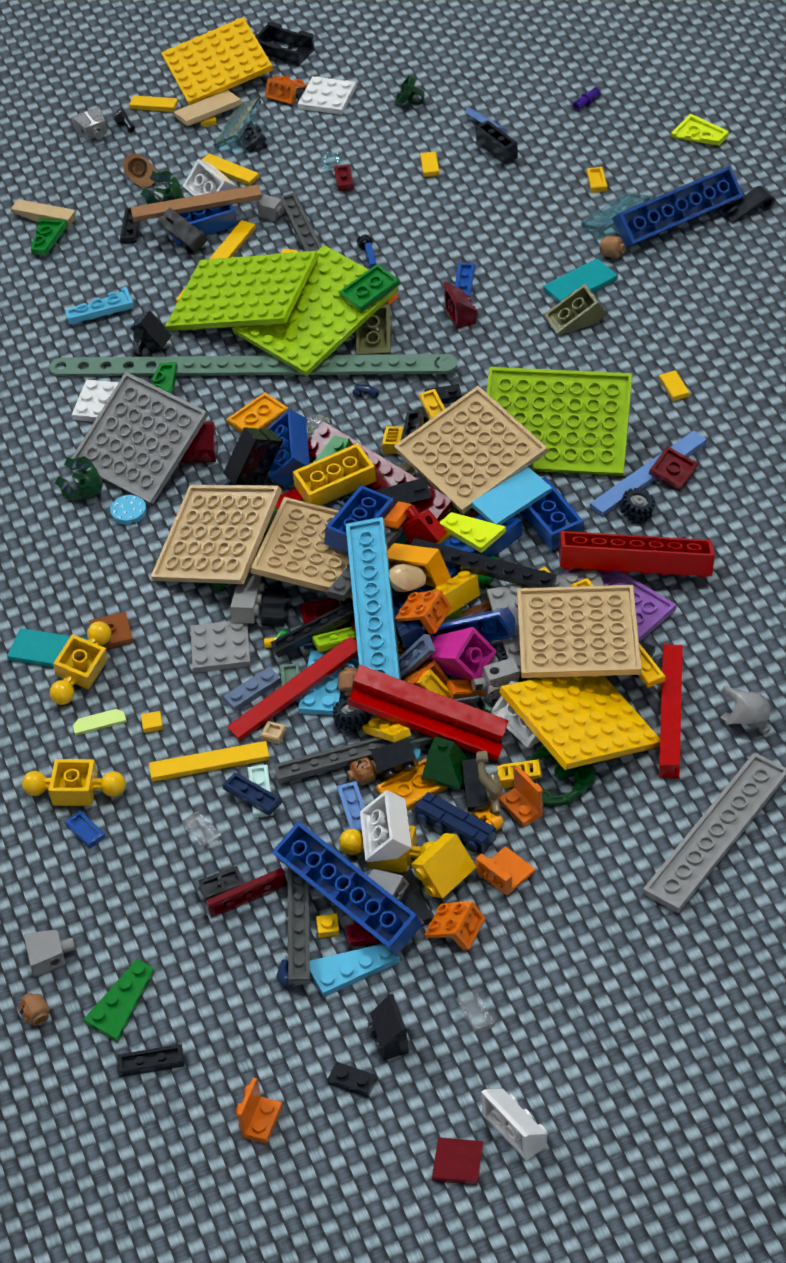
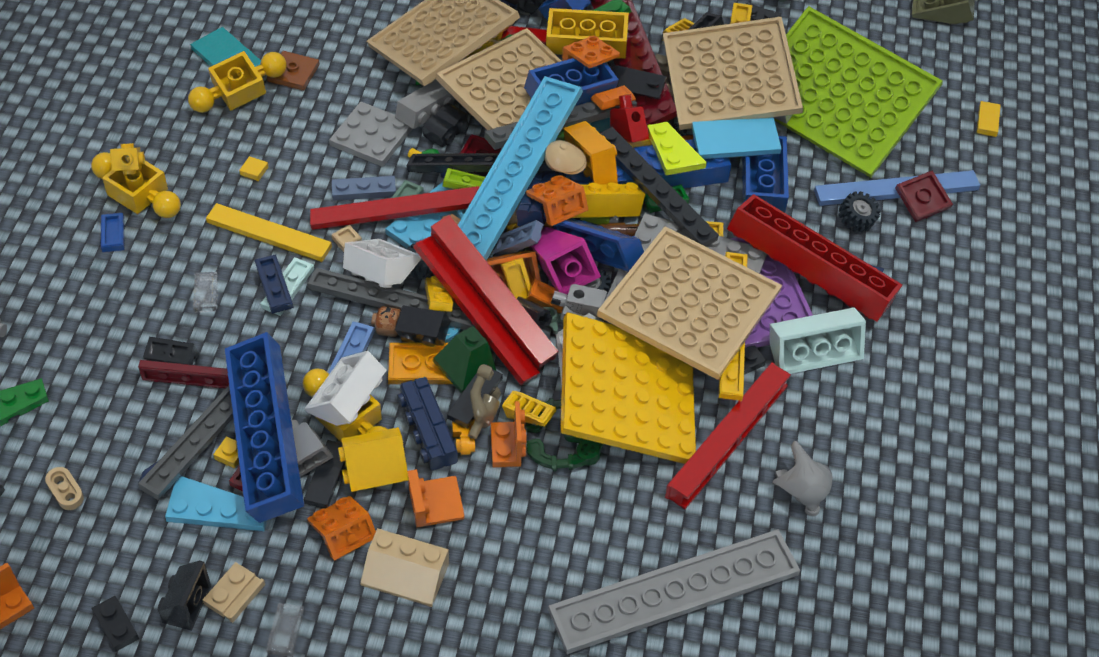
camera: 25 degrees right, 5 degrees up
yellowish green piece [73,709,127,736] -> none
none -> tan plate [45,467,84,510]
none -> yellow brick [110,143,145,174]
none -> tan plate [203,562,265,623]
none -> white slope [343,239,421,288]
none -> tan slope [360,528,449,607]
none -> orange bracket [562,36,620,68]
none -> light aqua slope [770,307,866,374]

